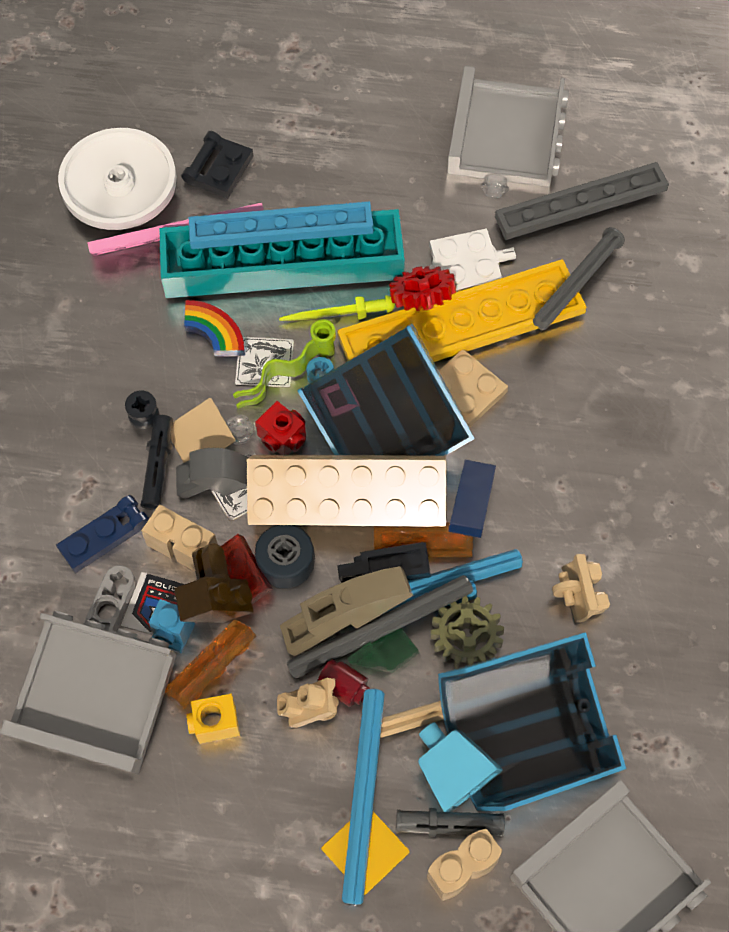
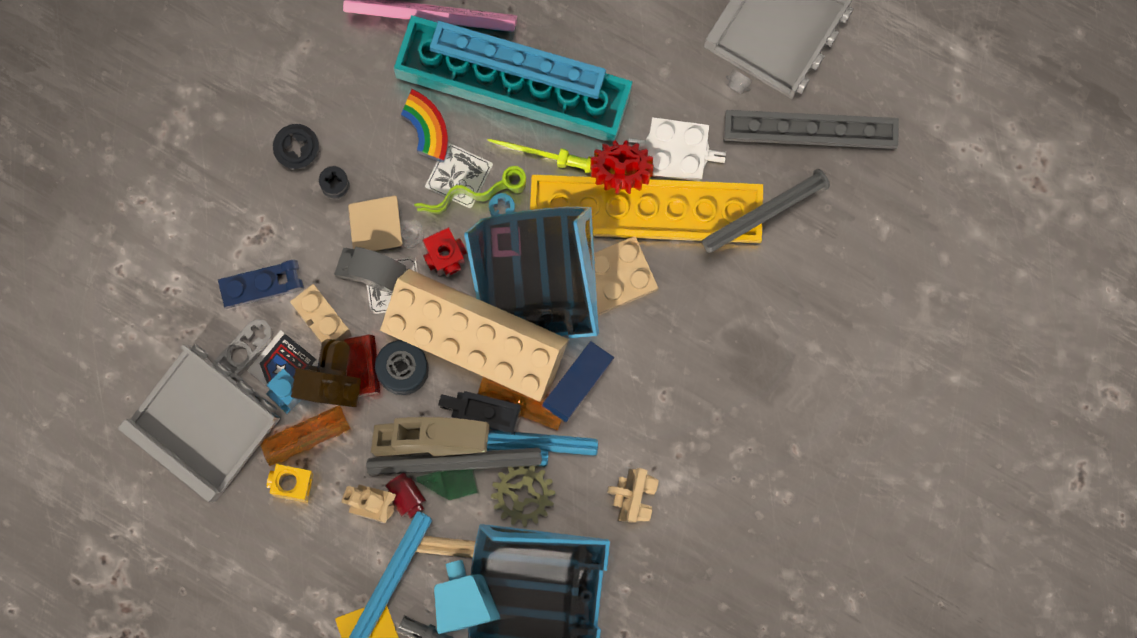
camera: 20 degrees right, 15 degrees up
black pin [140,415,173,510] -> none
none -> black gear [273,124,319,170]

